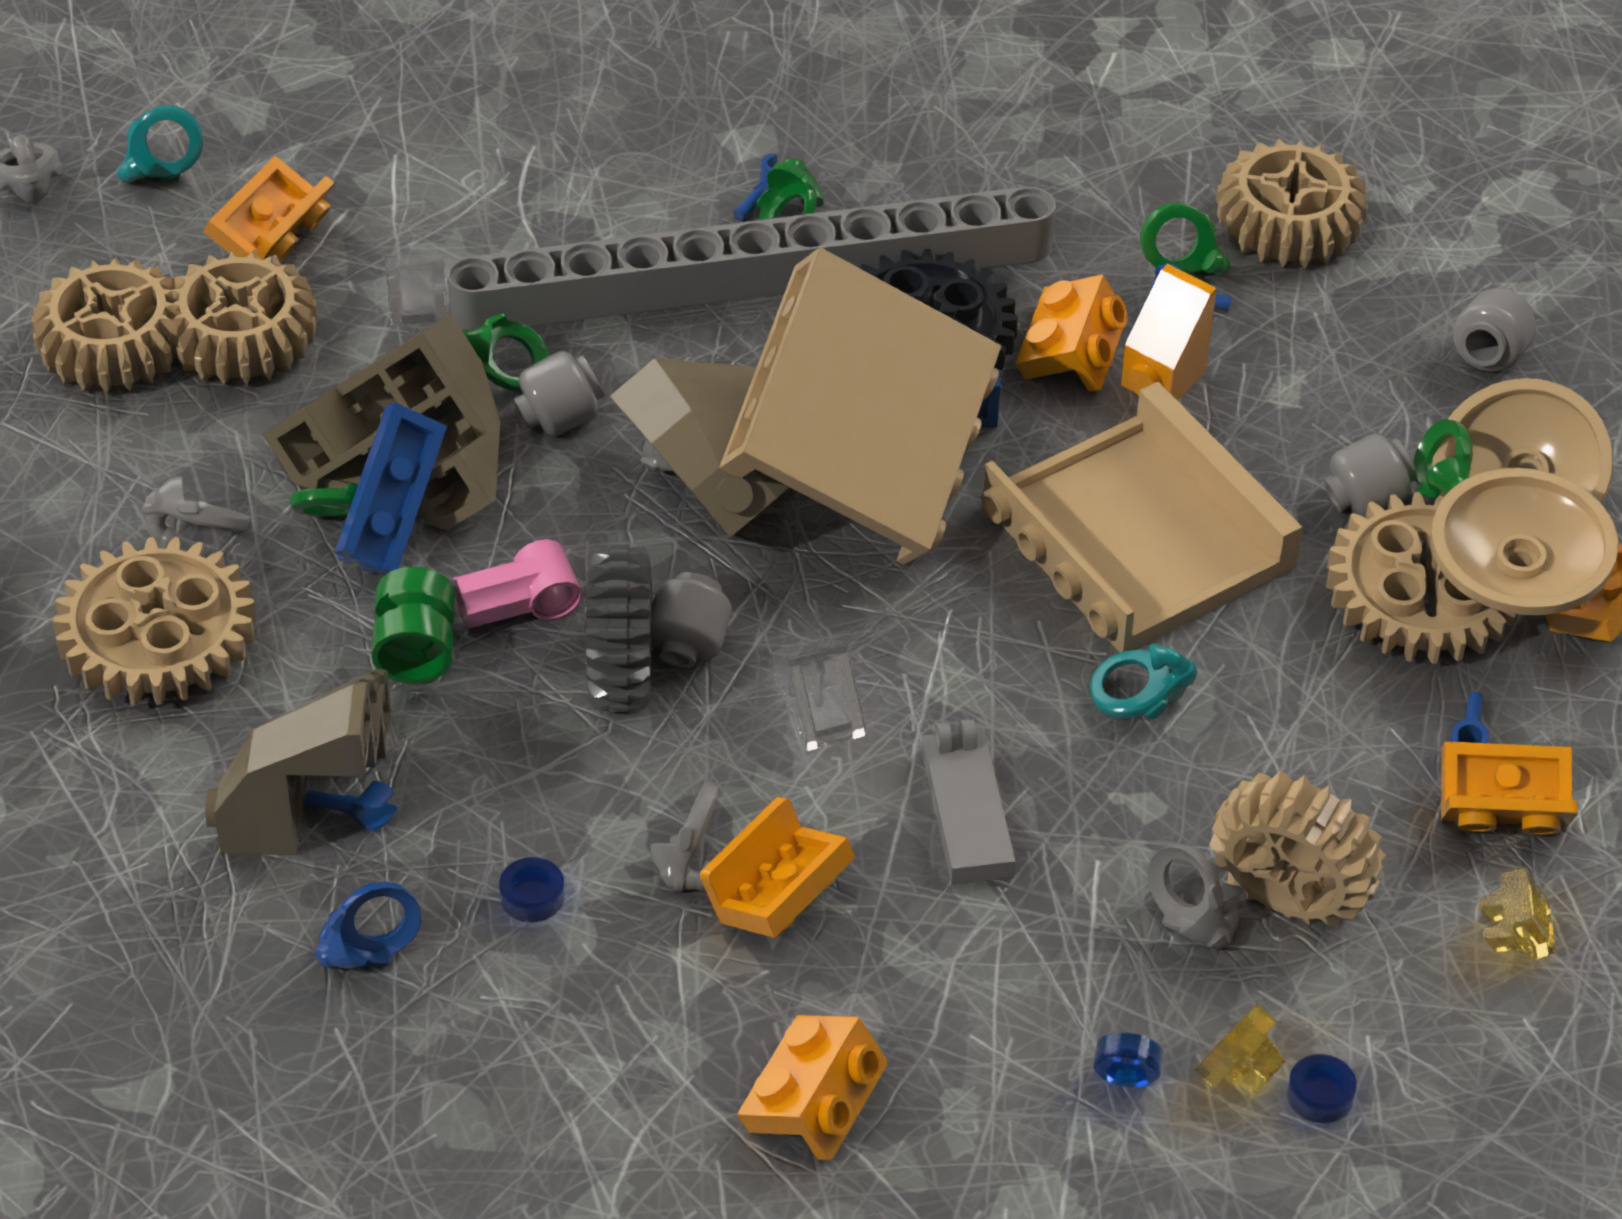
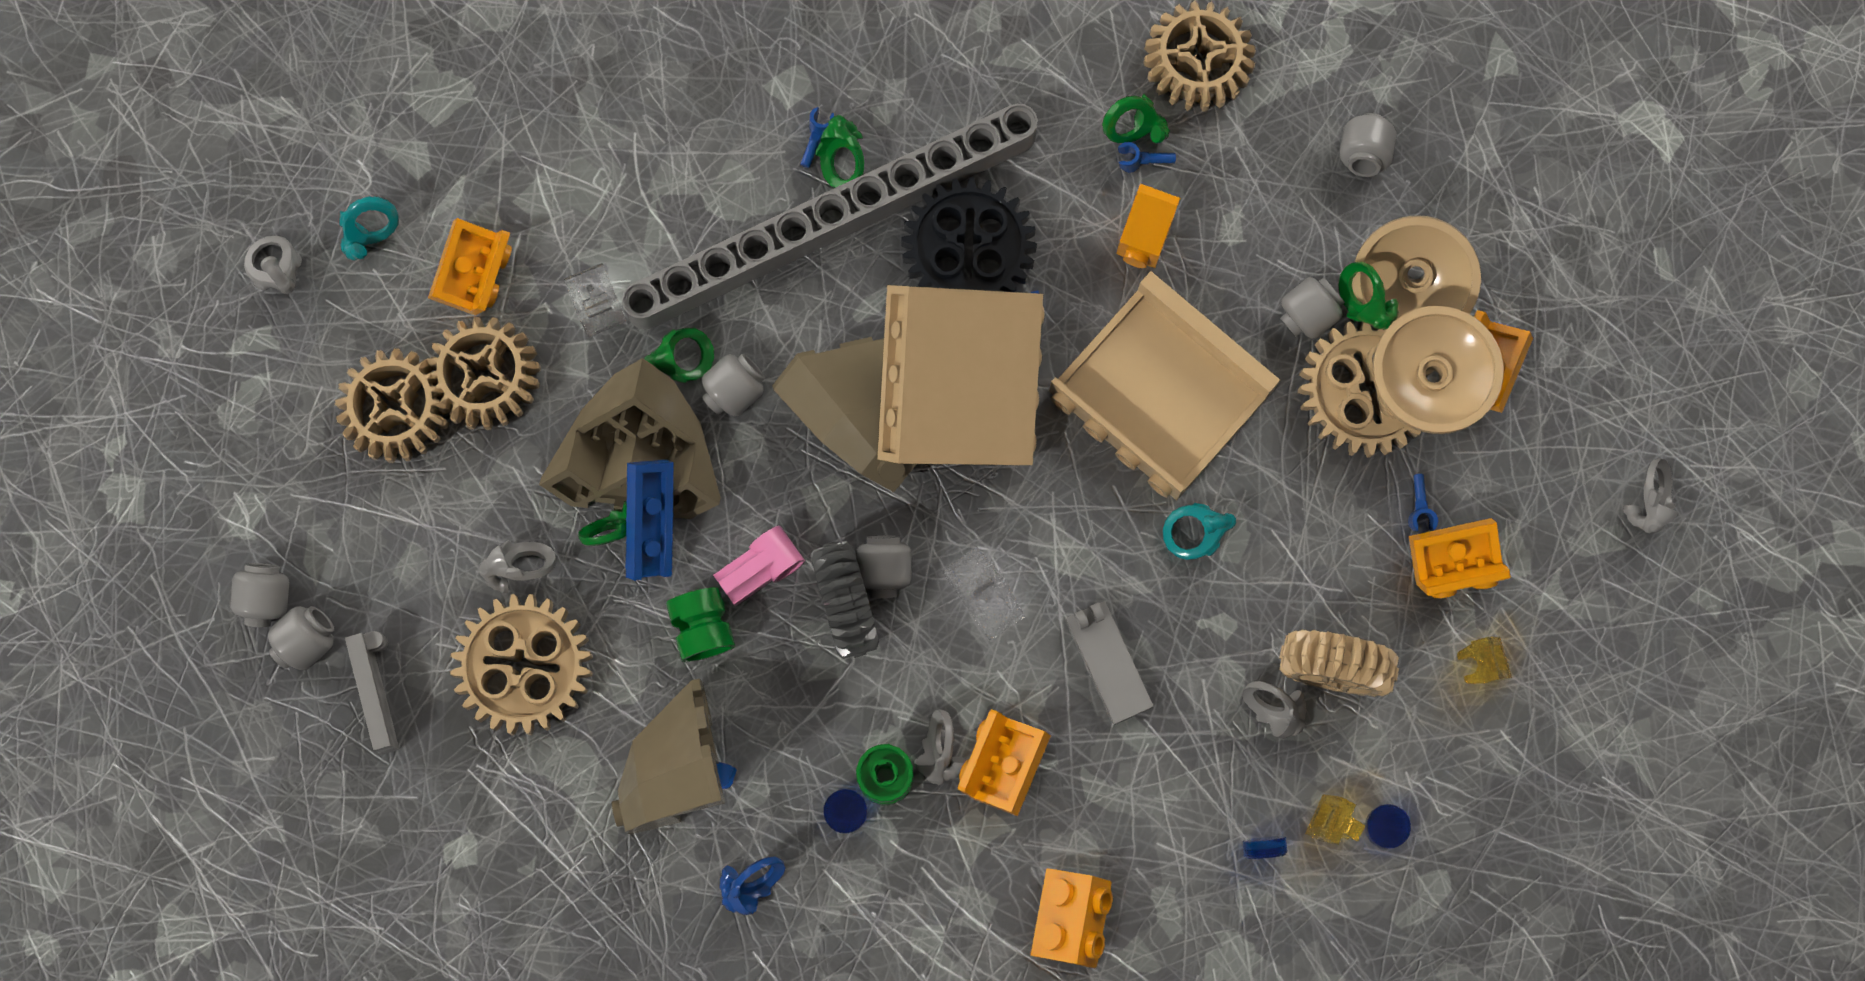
camera: 15 degrees left, 30 degrees up
light orange bracket [1015,274,1127,392] -> none
none -> green wheel [856,744,914,806]

